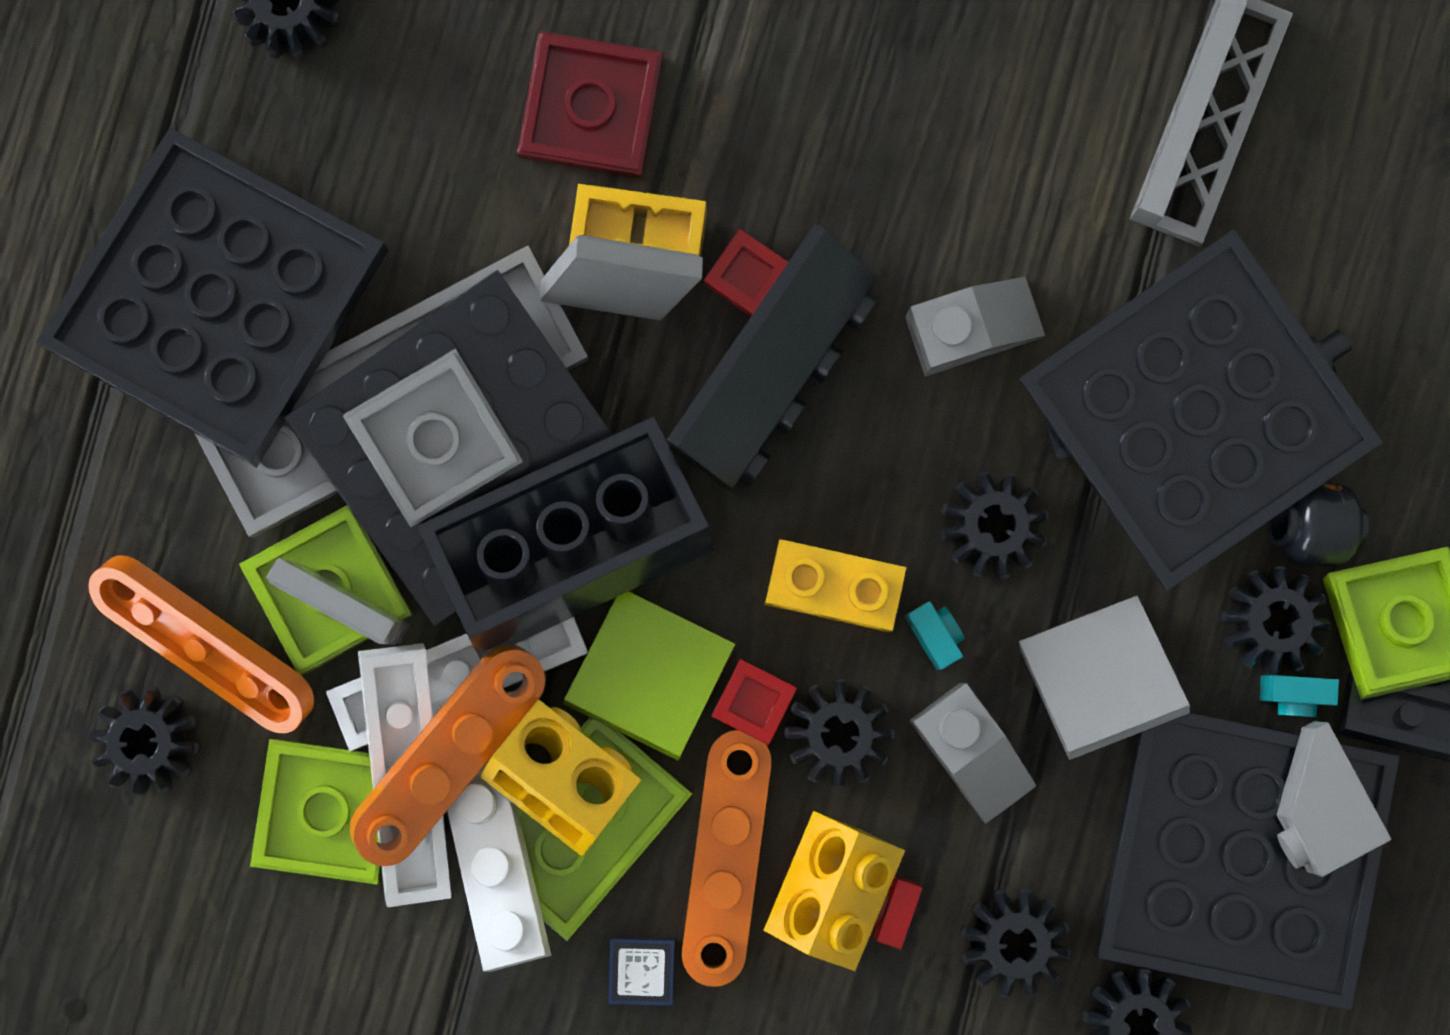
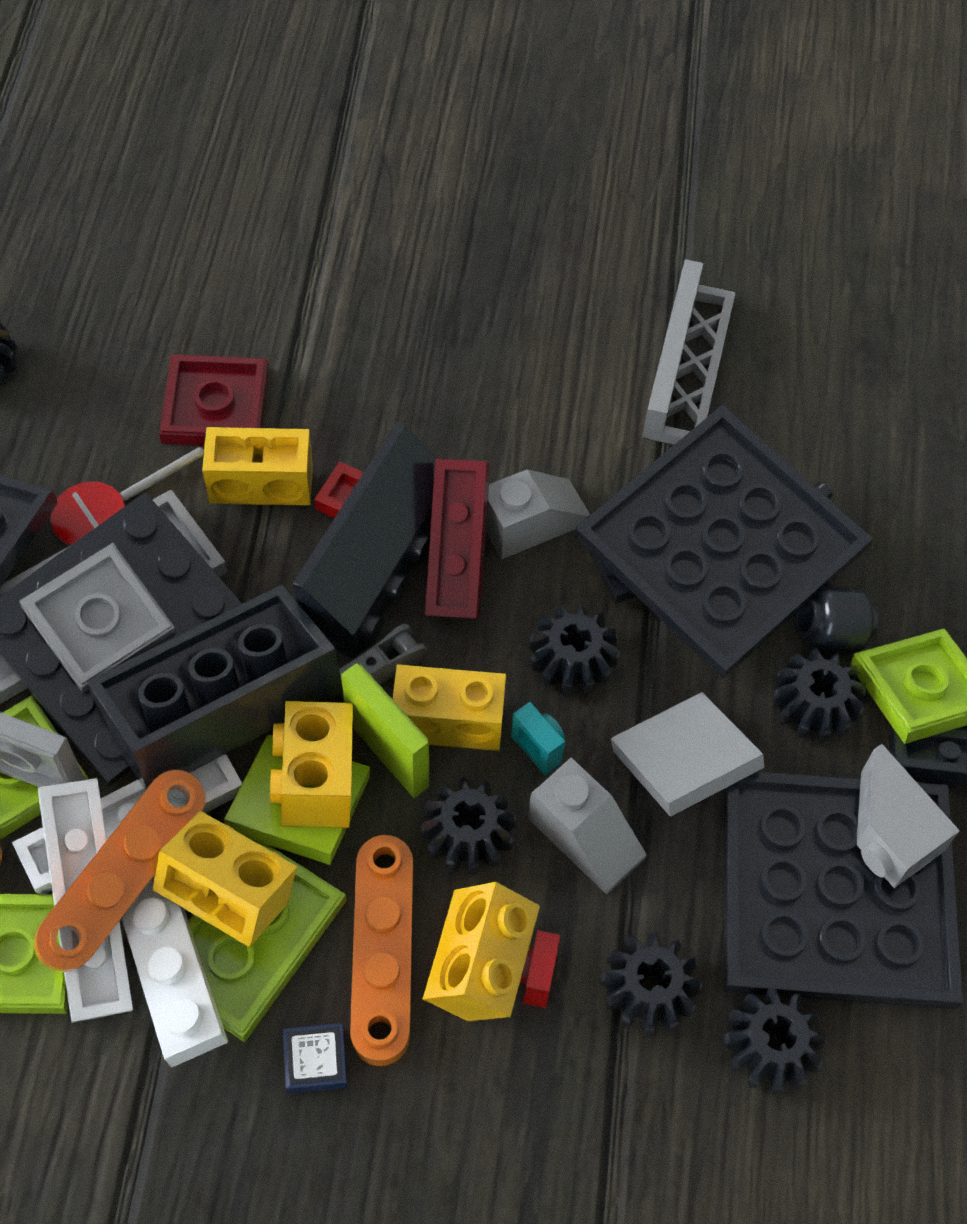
camera: 10 degrees left, 25 degrees down
light grey tile [539,235,703,321] -> none
red plate [712,659,797,745] -> none
teal plate [1259,675,1339,717] -> none
none -> red piece [50,447,204,546]
none -> yellow brick [270,701,353,828]
none -> dark grey bar [339,624,429,699]
none -> lime tile [341,663,429,798]
none -> dark red plate [425,459,490,619]

